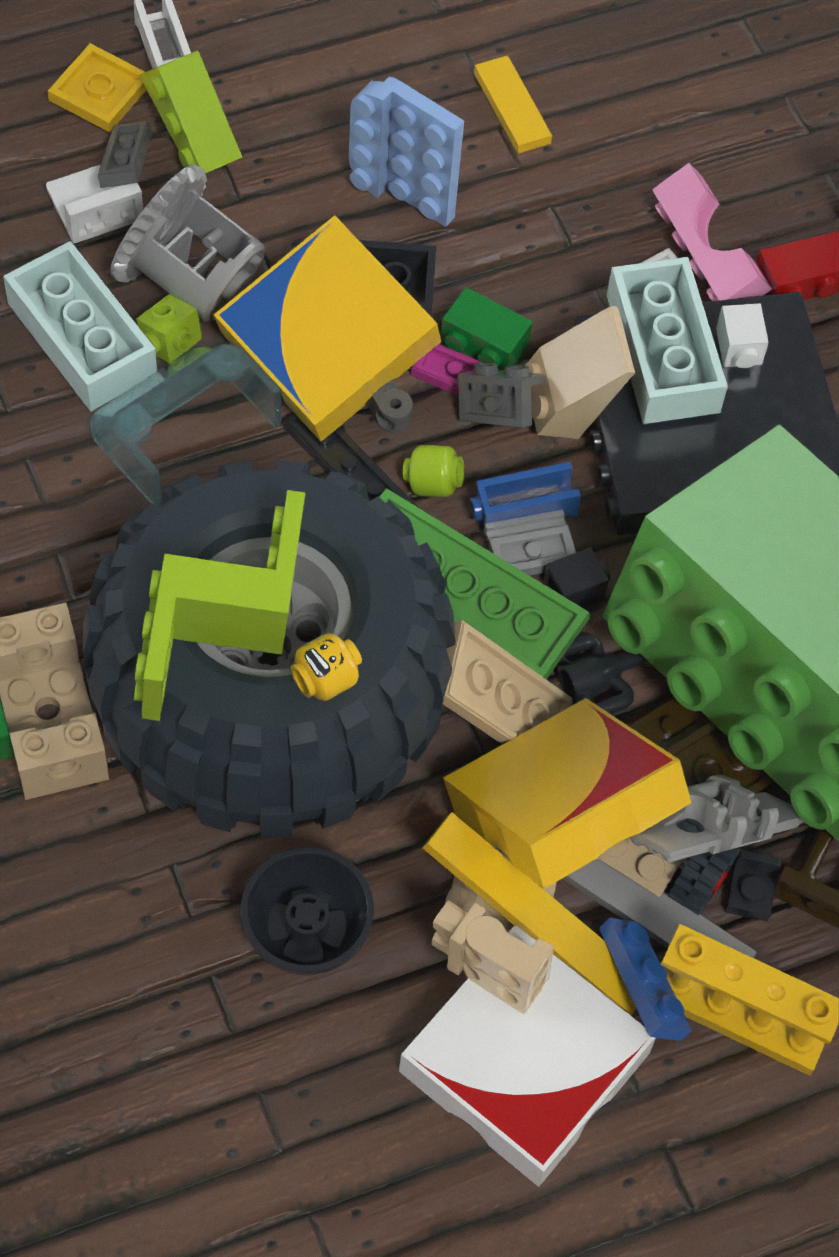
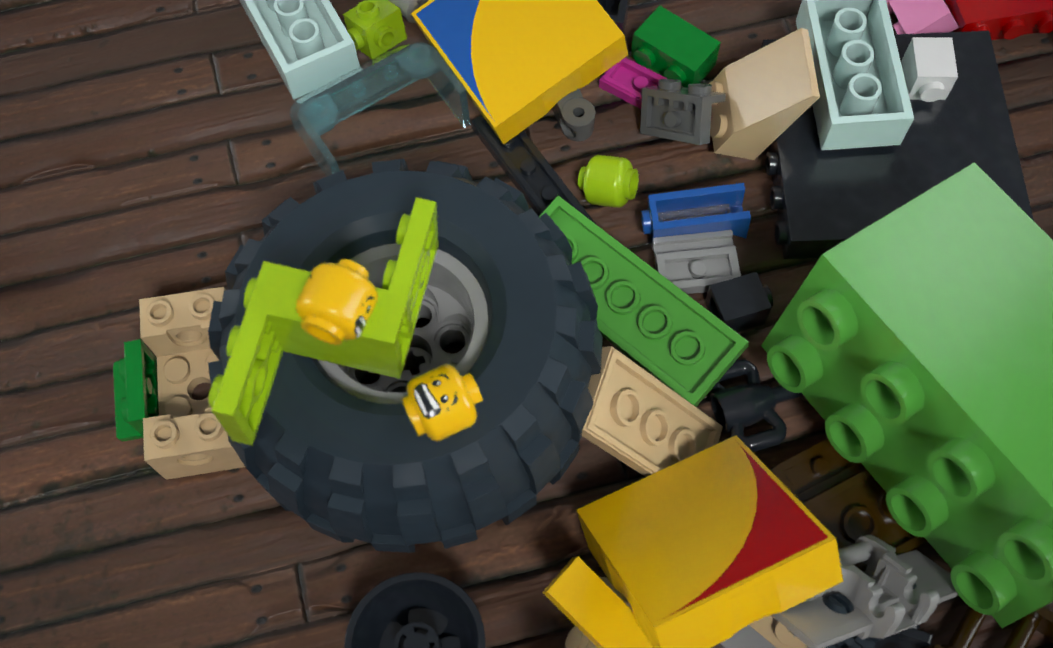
camera: 15 degrees right, 5 degrees up
none -> yellow head [296,259,378,345]

